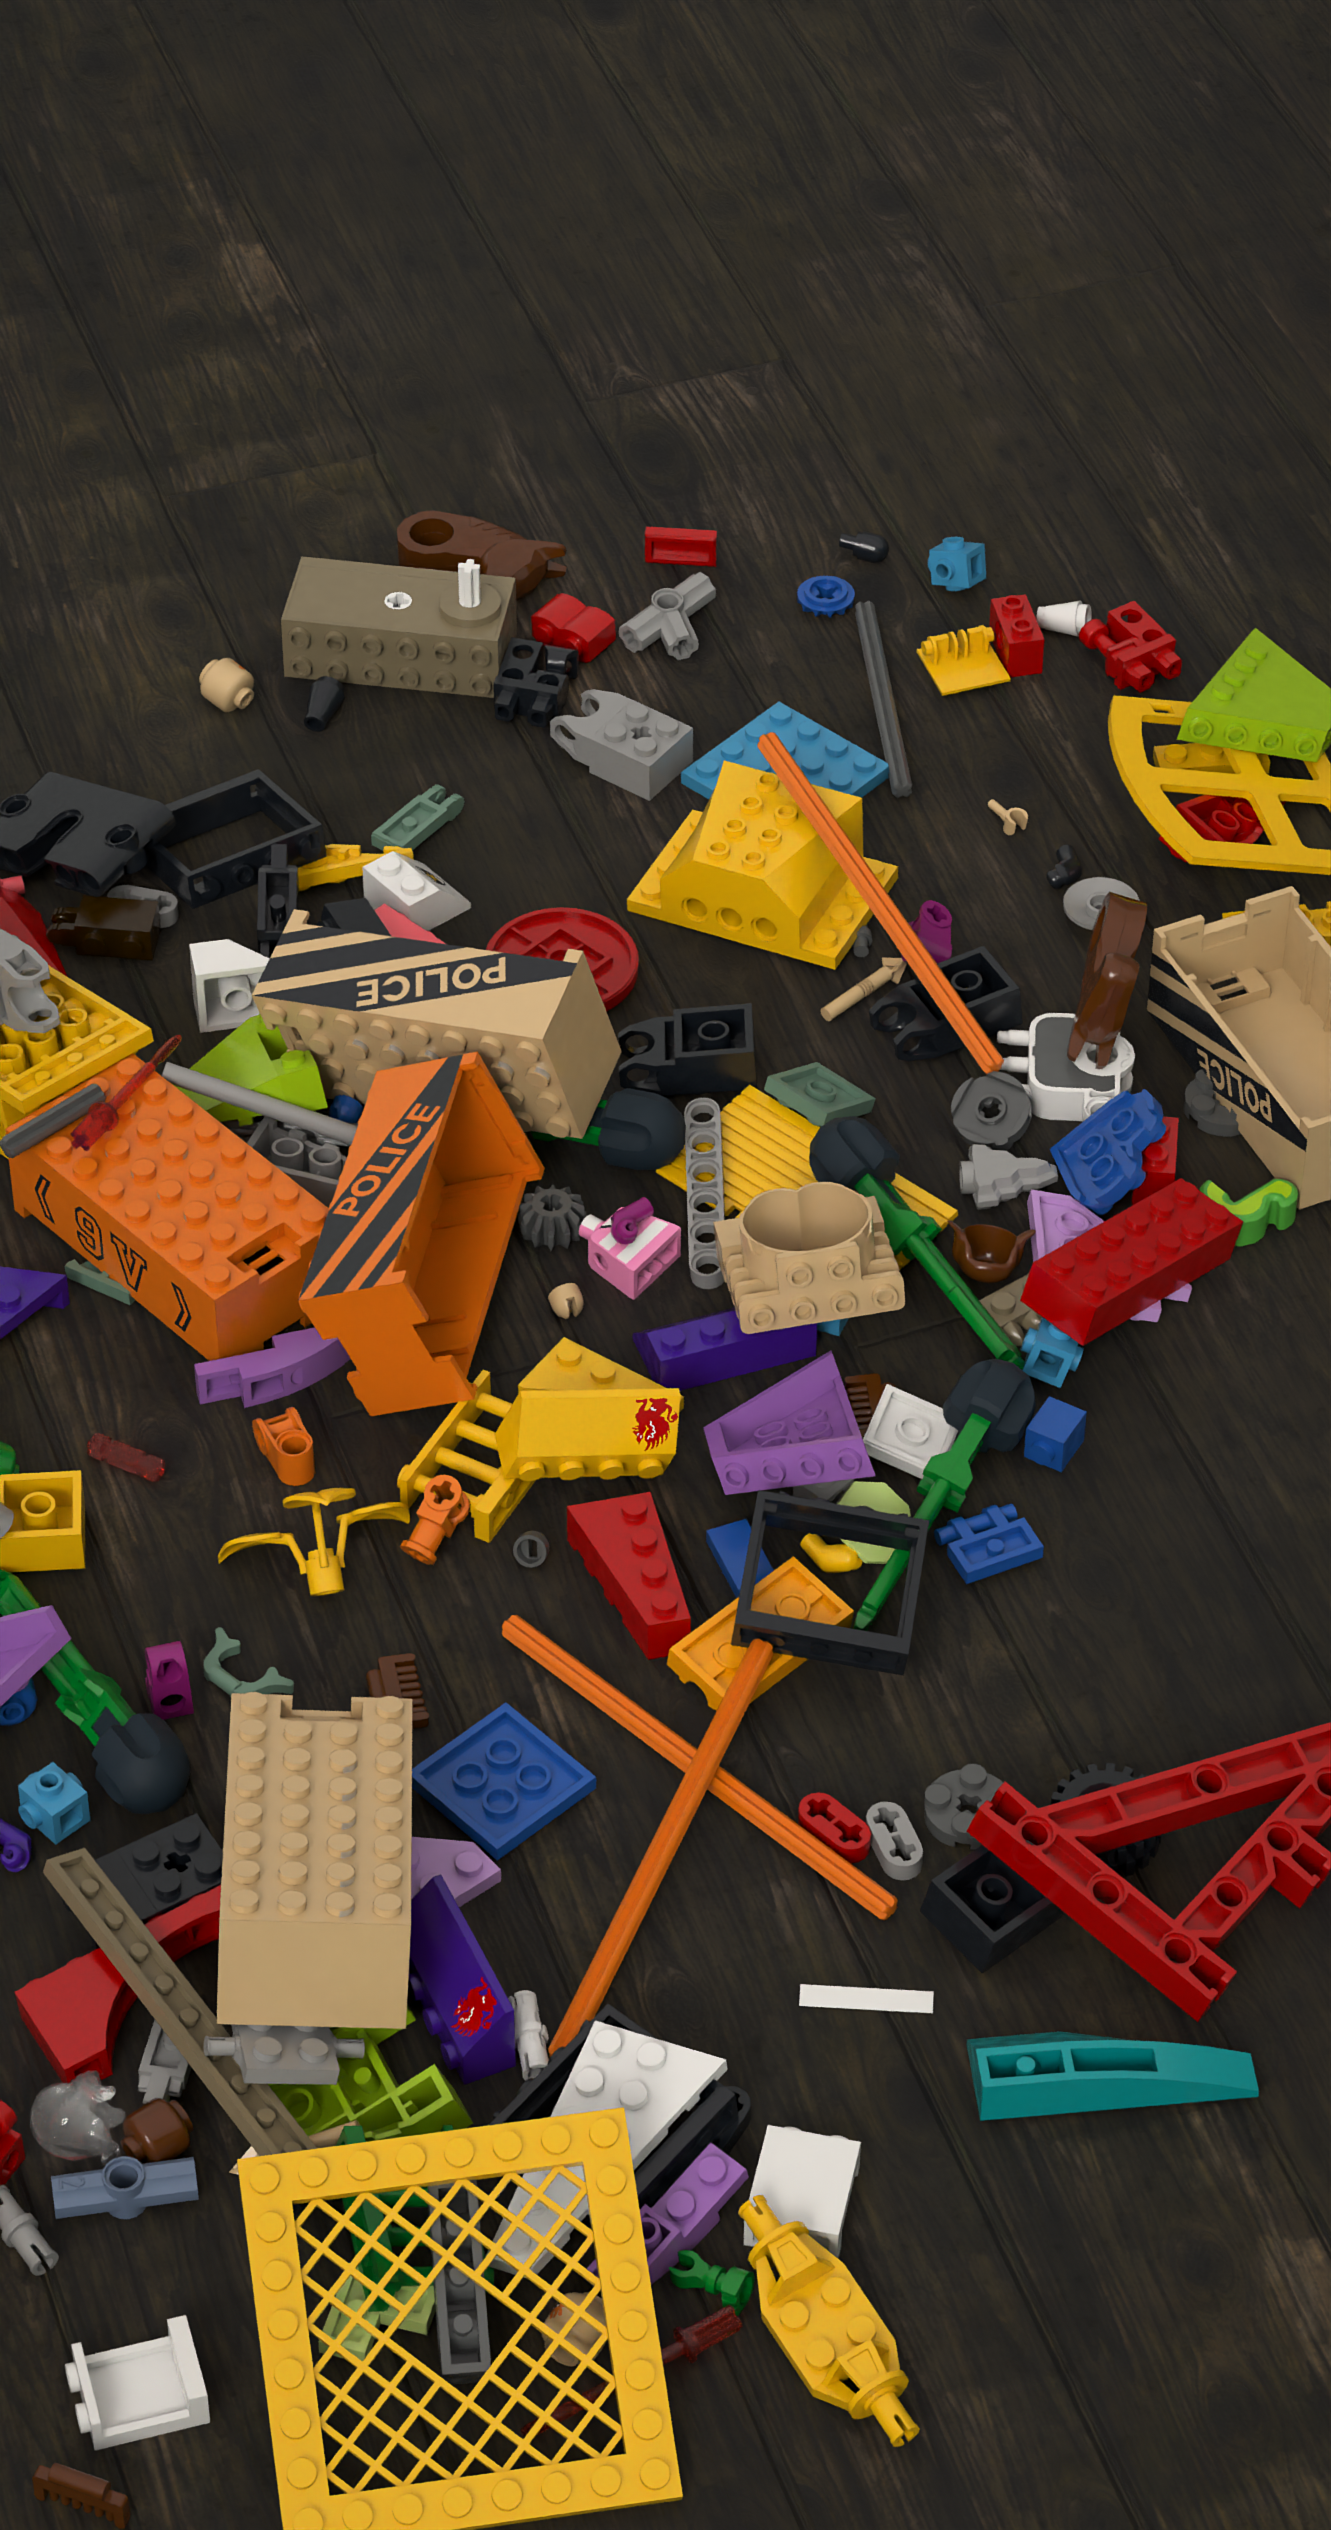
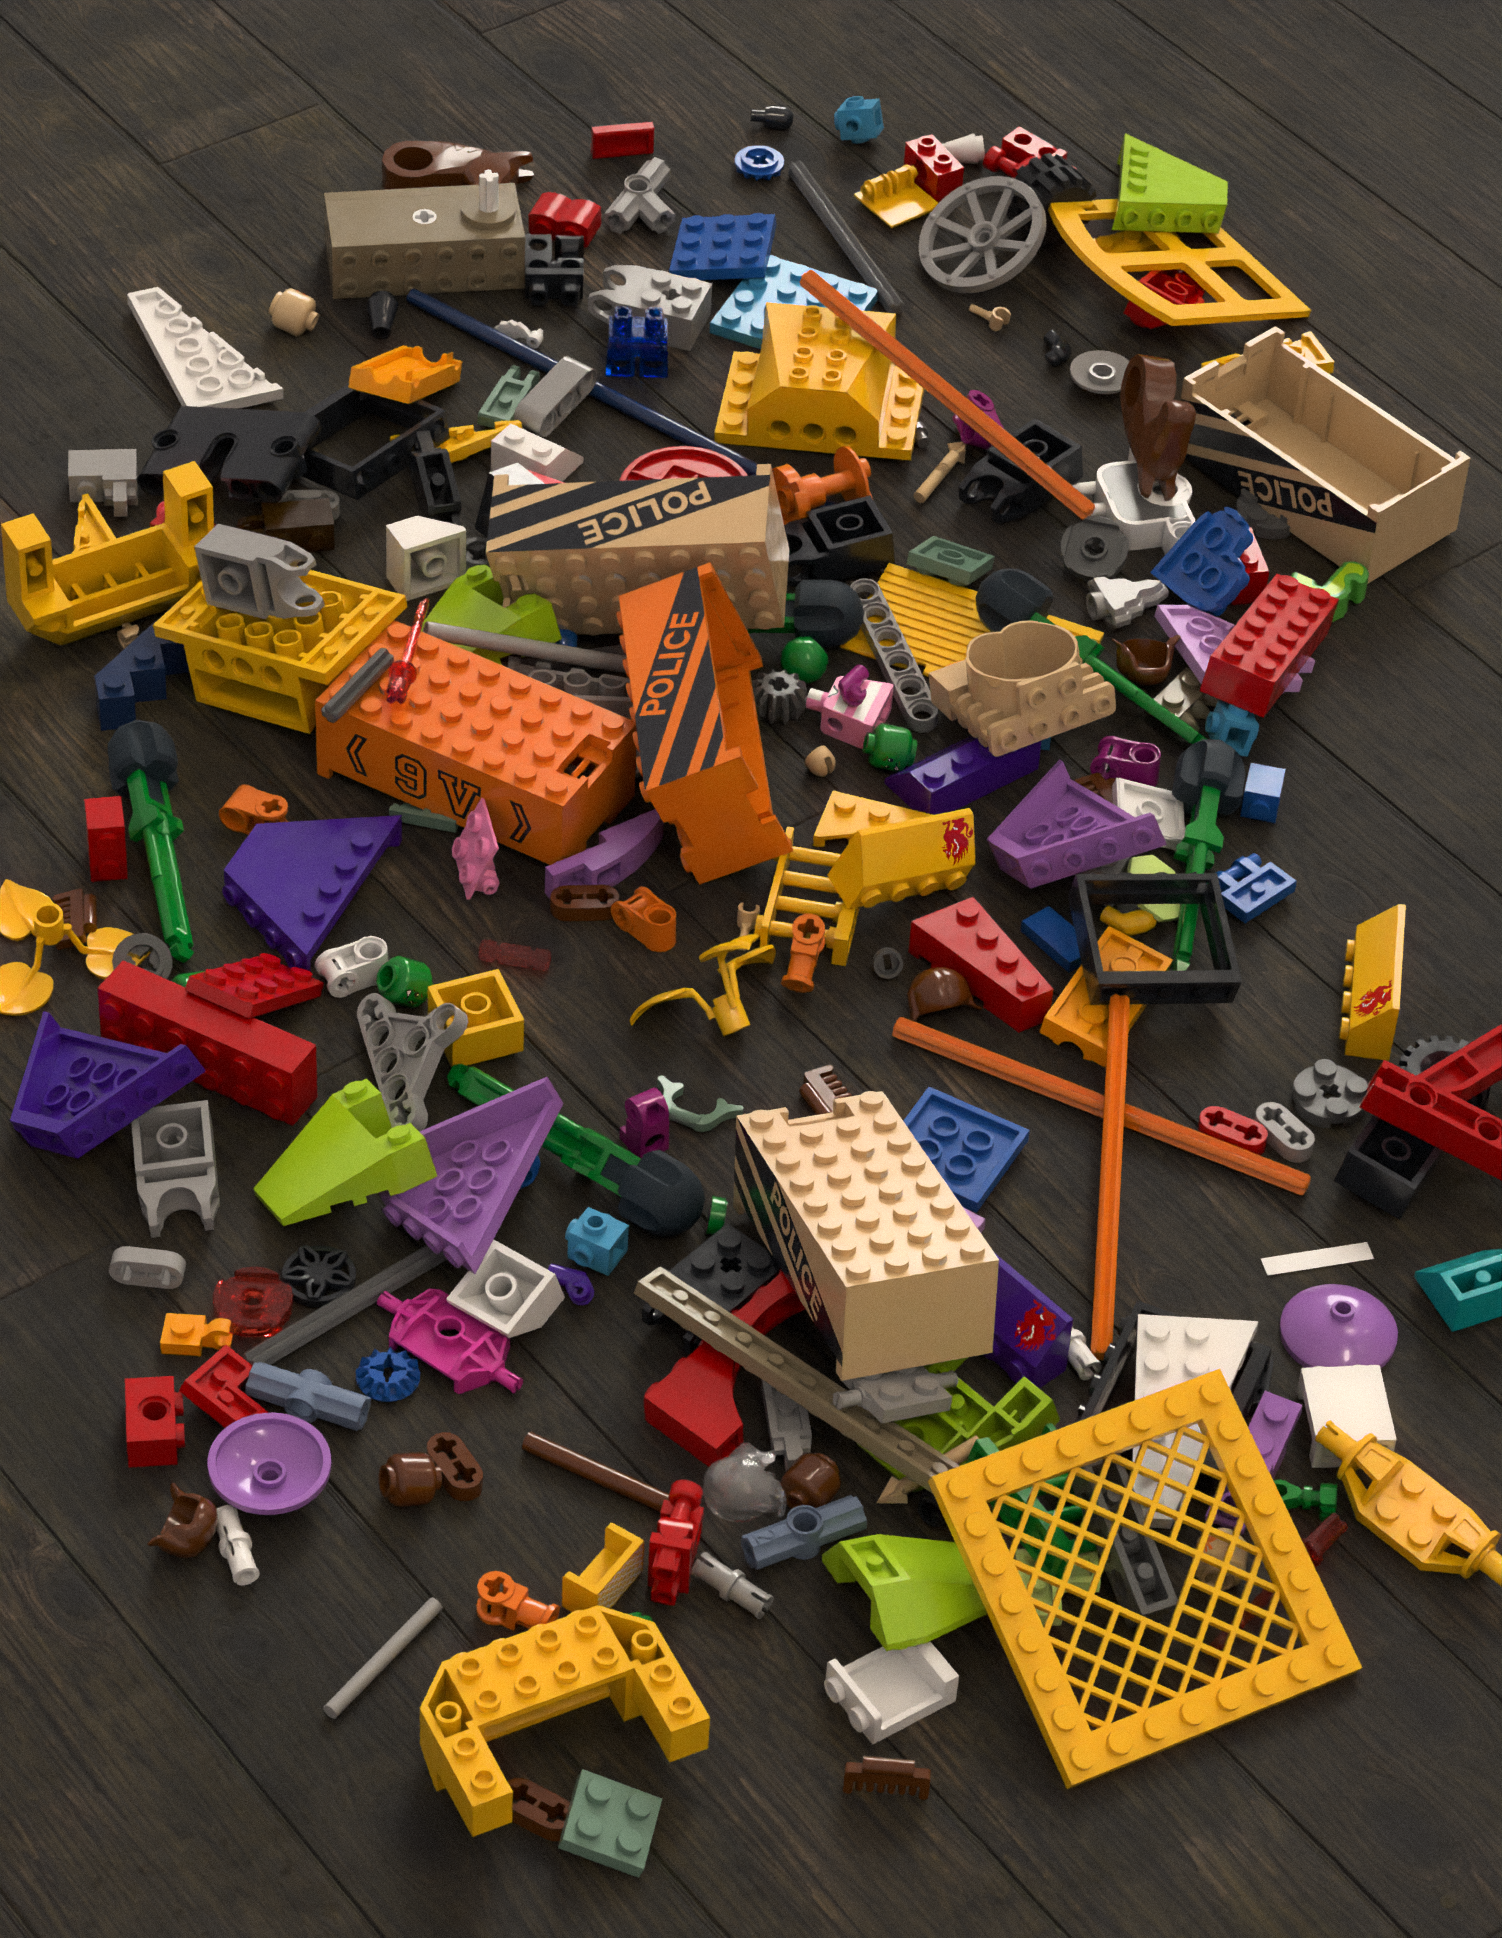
camera: 20 degrees left, 0 degrees up
none -> white wing [127,287,283,409]
none -> light orange gear [348,345,463,404]
none -> dark blue piece [407,288,837,510]
none -> bright pink hinge [452,798,499,900]
none -> white piece [494,319,544,349]
none -> light grey beam [514,356,597,437]
none -> reddish brown beam [550,885,620,921]
none -> clear blue hips [605,306,668,378]
none -> blue plate [669,213,777,280]
none -> green tile [706,1196,728,1235]
none -> tan hand [737,902,760,951]
none -> orange piece [772,446,873,525]
none -> green piece [780,636,828,684]
none -> lime wedge [822,1534,987,1651]
none -> green head [862,723,917,773]
none -> reddish brown hair [907,967,982,1021]
none -> light grey wheel [919,176,1046,293]
none -> black wheel [1006,153,1096,248]
none -> magenta piece [1090,736,1161,787]
none -> medium lavender dish [1279,1284,1398,1369]
none -> yellow slope [1339,904,1406,1061]

